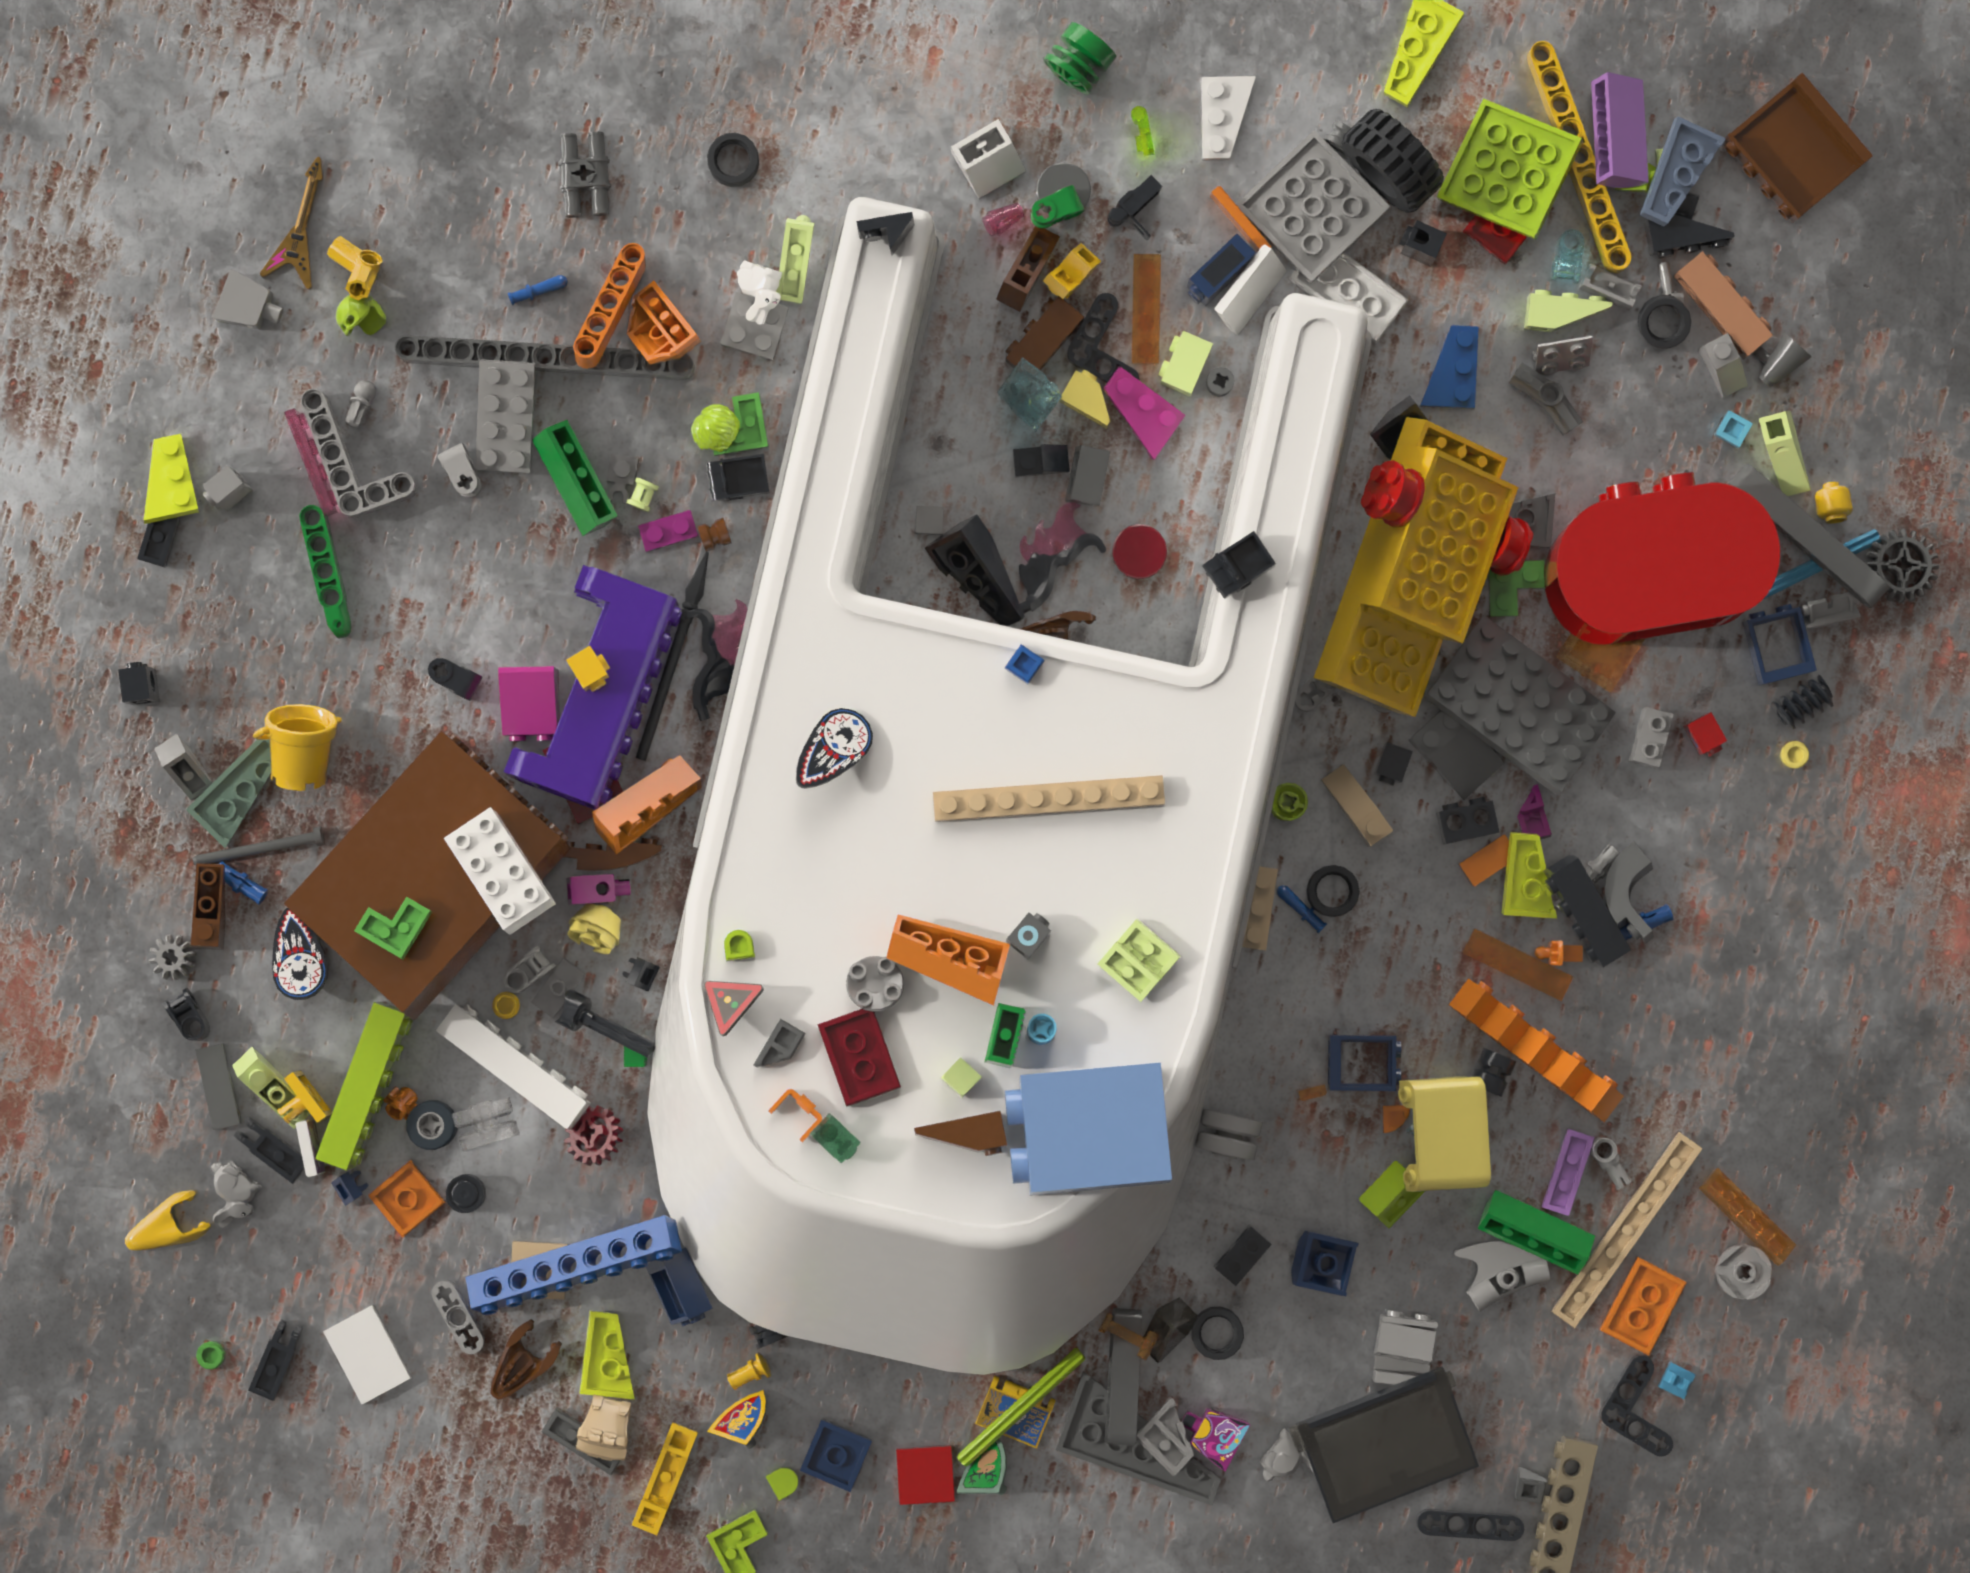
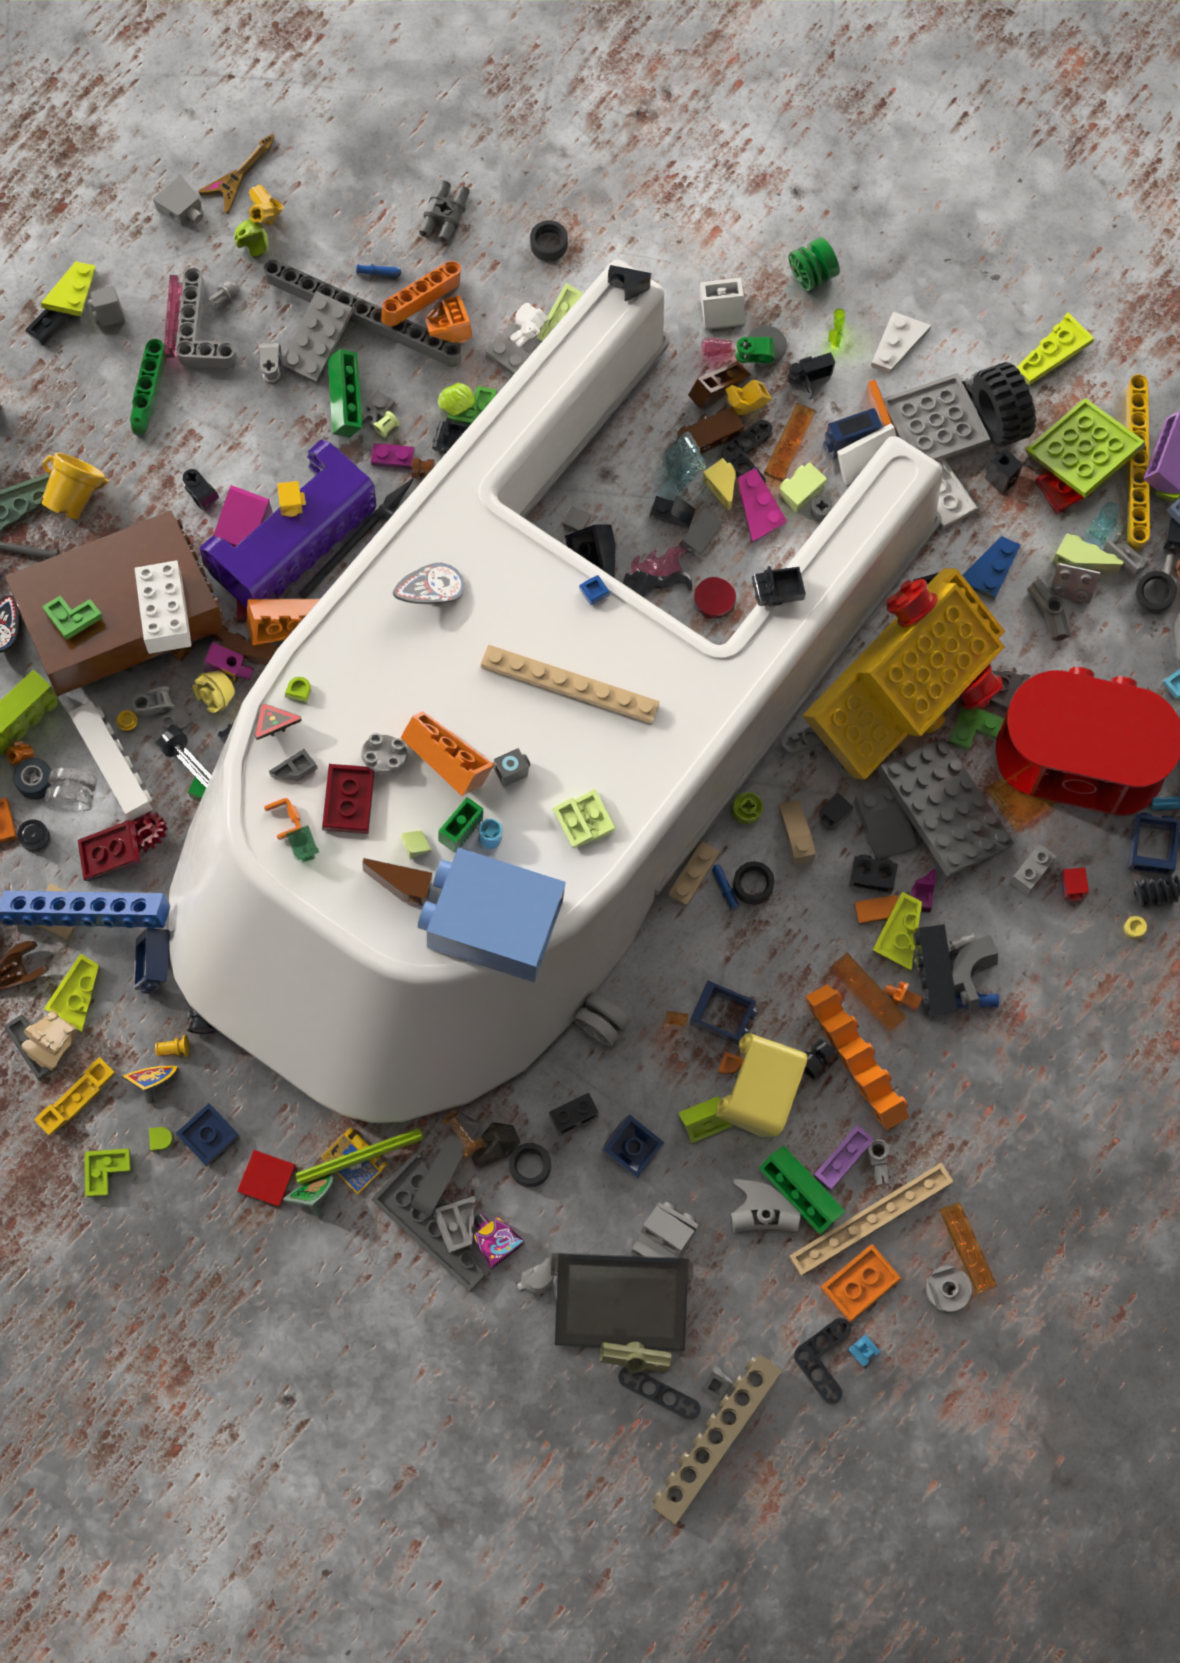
camera: 25 degrees right, 15 degrees down
none -> dark red tile [77,820,140,882]
none -> olive piece [599,1342,671,1373]

